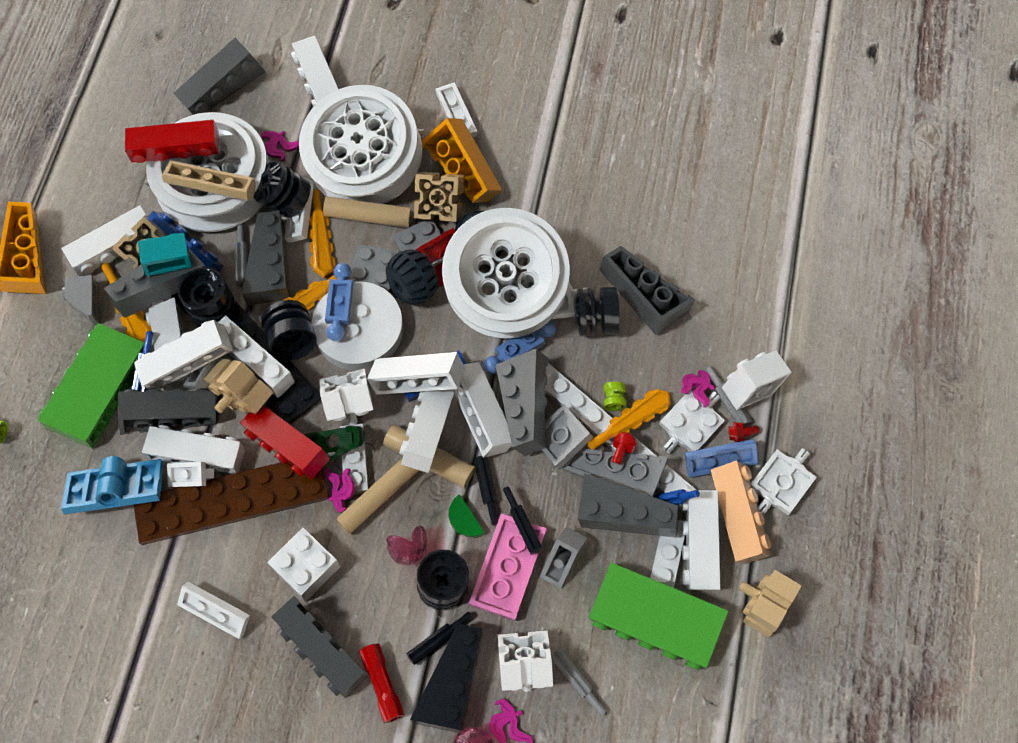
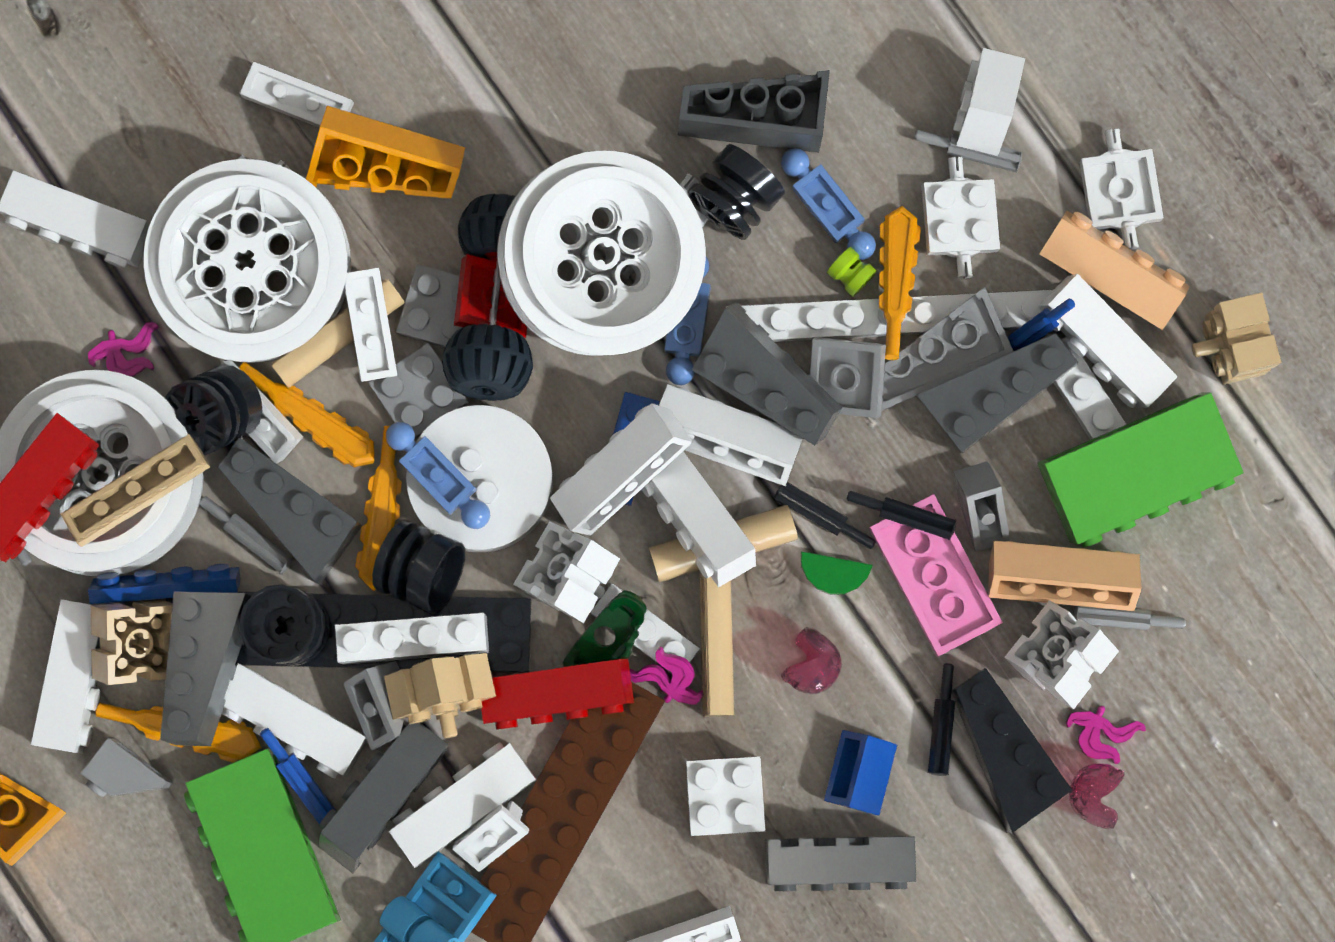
camera: 50 degrees left, 15 degrees up
white brick [134,320,233,390] -> none
teal brick [138,233,192,276] -> none
red axle [359,643,405,724] -> none
tan brick [414,172,465,222] -> none
black wheel [417,550,469,610] -> none
red plate [611,432,637,465] -> none
dark pink piece [680,370,715,408] -> none
medium blue plate [685,439,758,478] -> none
red plate [728,422,760,443] -> none
none -> white plate [344,268,397,382]
none -> medium blue plate [781,148,876,260]
none -> blue brick [824,730,897,816]
none -> light nougat brick [988,541,1141,611]

